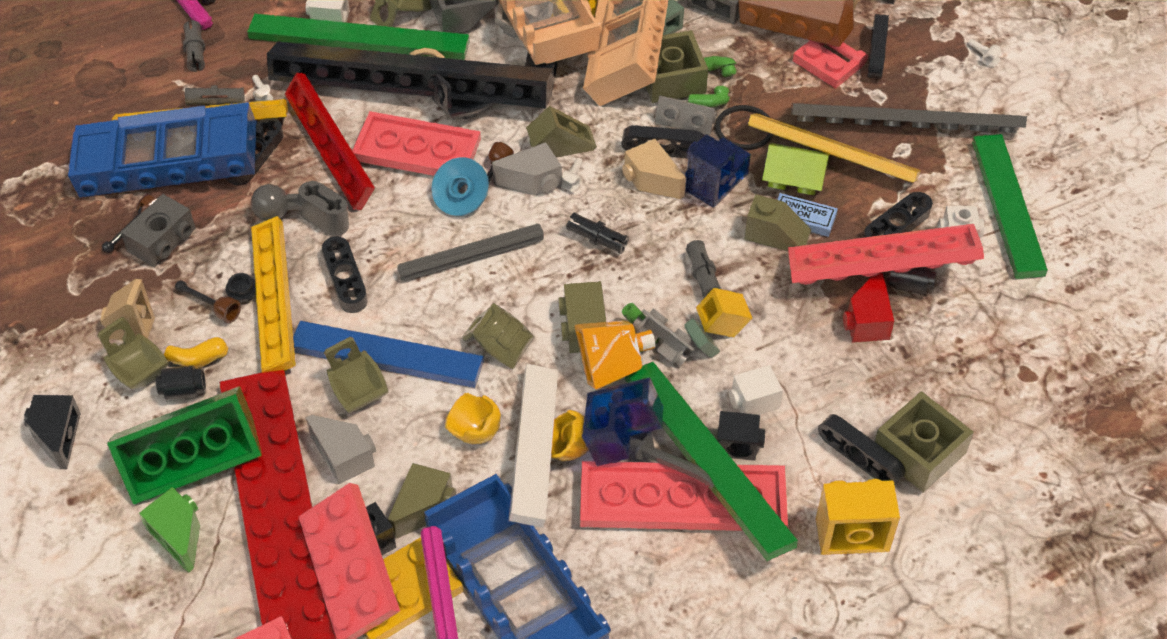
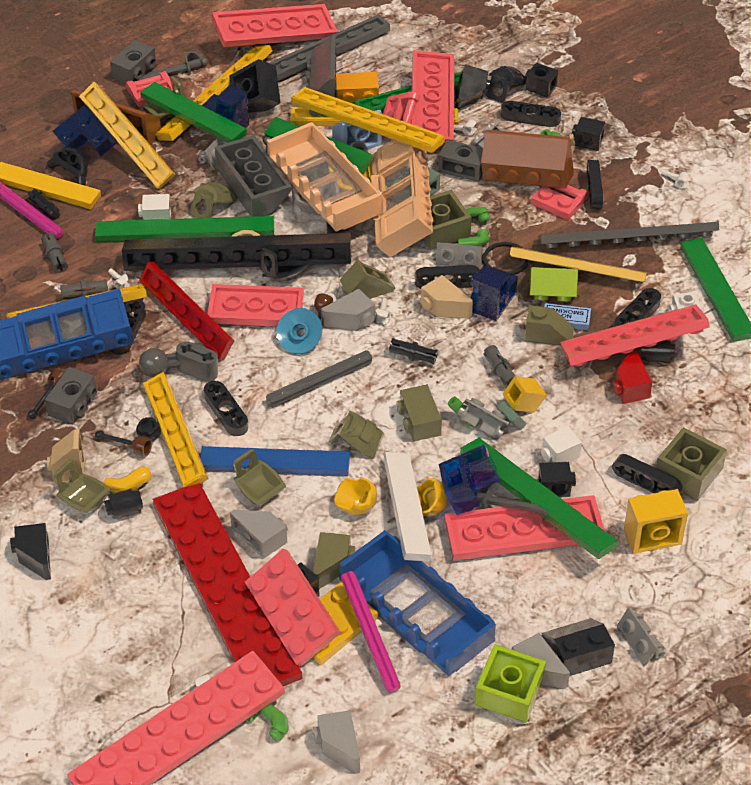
camera: 10 degrees left, 5 degrees down
green slope [107,386,262,505] -> none
bright green slope [139,487,200,573] -> none
light orange torso [574,320,656,389] -> none

